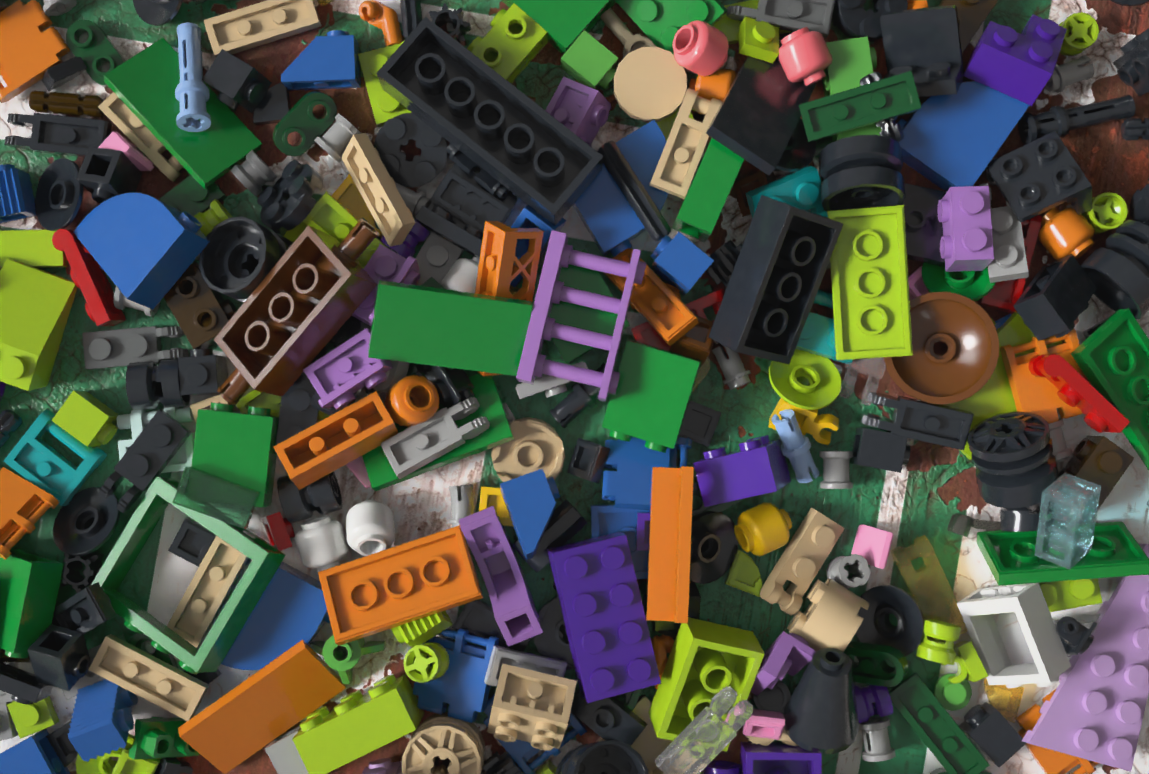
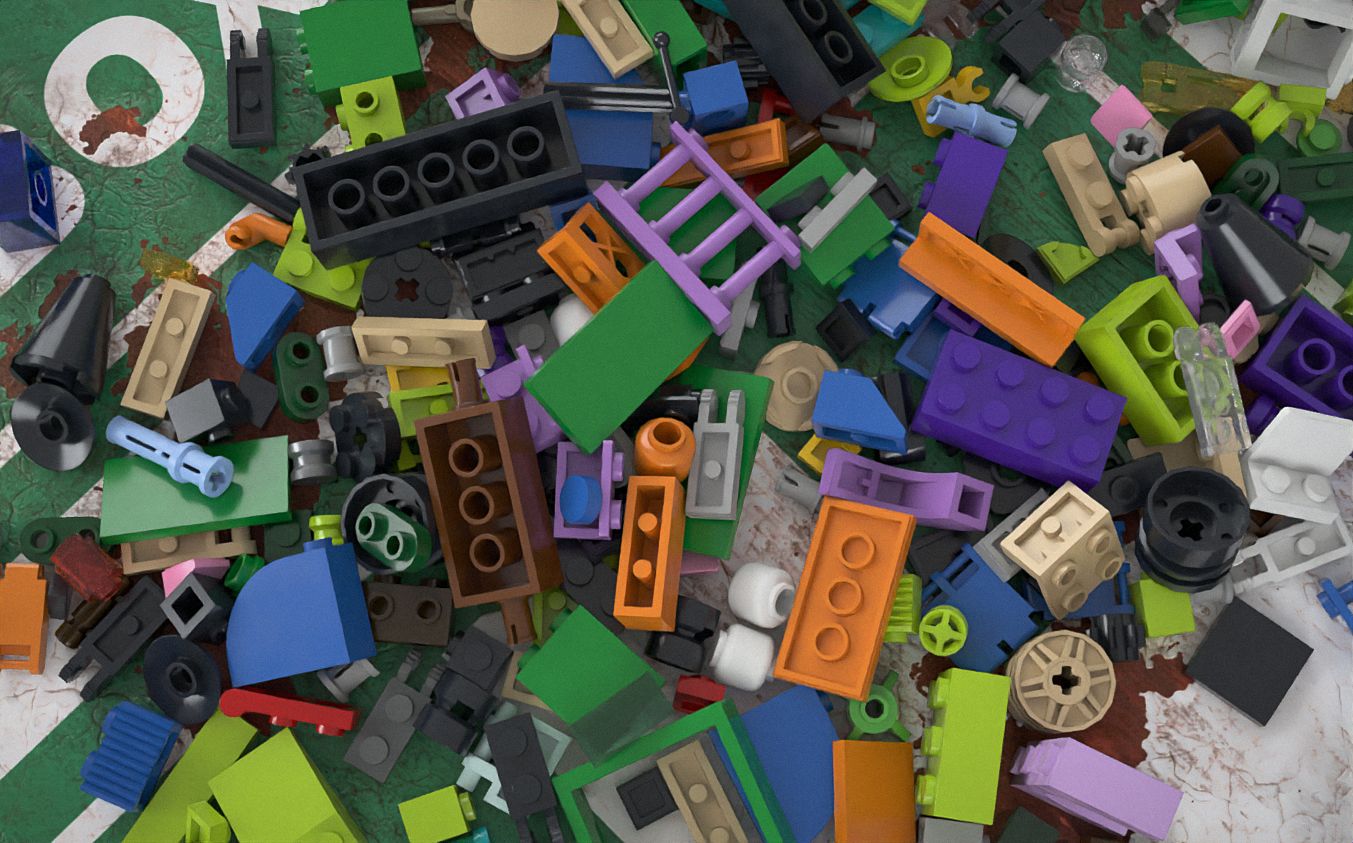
camera: 55 degrees left, 10 degrees down
bright green brick [561,30,619,90] -> none
yellow head [734,502,792,557] -> none
none -> clear red brick [50,533,124,603]
none -> green plate [224,553,264,598]
none -> dark green plate [355,503,432,573]
none -> blue tile [560,475,602,524]
none -> black hinge [653,31,689,126]
none -> black tile [767,175,830,223]
none -> light grey plate [798,167,877,254]
none -> clear wheel [1054,34,1108,92]
none -> reddish brown slope [1181,124,1242,186]

